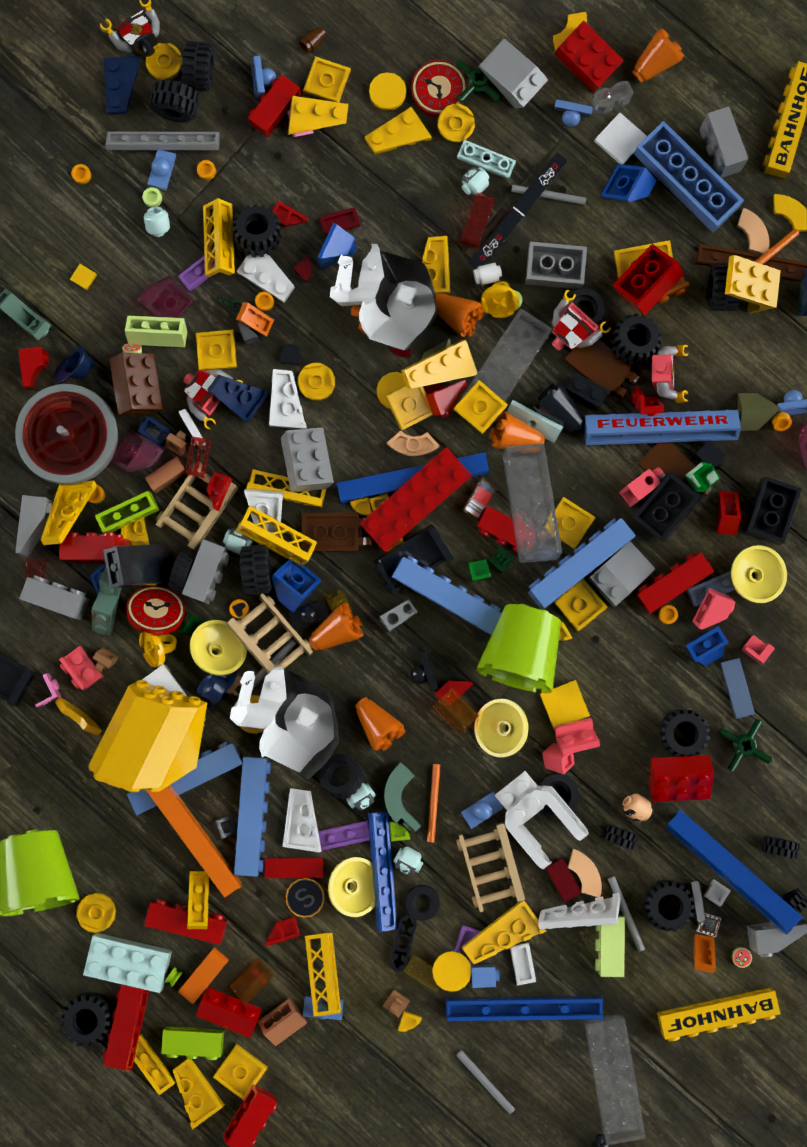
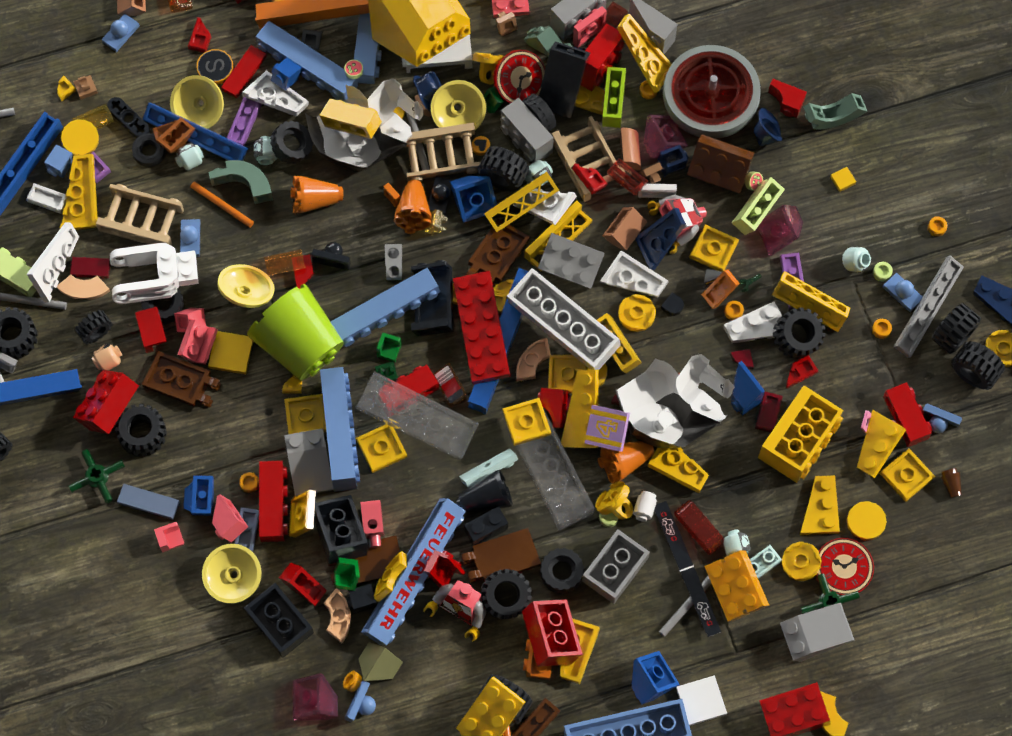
camera: 120 degrees right, 15 degrees down
yellow fence [305,933,341,1017] -> none
lime tile [389,821,410,842] -> none
orange cone [489,412,545,451] -> none
torso [552,290,611,350] -> none
medium blue tile [554,99,593,127] -> none
clear brick [591,81,634,115] -> none
none -> red panel [135,307,166,353]
none -> reddish brown tile [142,351,221,408]
none -> dark orange slope [152,117,195,153]
none -> blue brick [271,58,302,91]
none -> yellow tile [289,490,315,537]
none -> yellow brick [319,99,382,139]
none -> light nougat tile [324,588,351,644]
none -> tile [344,60,363,79]
none -> yellow tile [374,551,407,602]
none -> orange tile [383,183,400,207]
none -> white brick [507,268,621,370]
none -> coral plate [573,6,607,48]
none -> lavender tile [585,405,630,451]
none -> yellow brick [597,313,642,374]
none -> nougat brick [602,207,647,250]
none -> light orange piece [704,550,769,621]
none -> yellow brick [758,385,843,483]

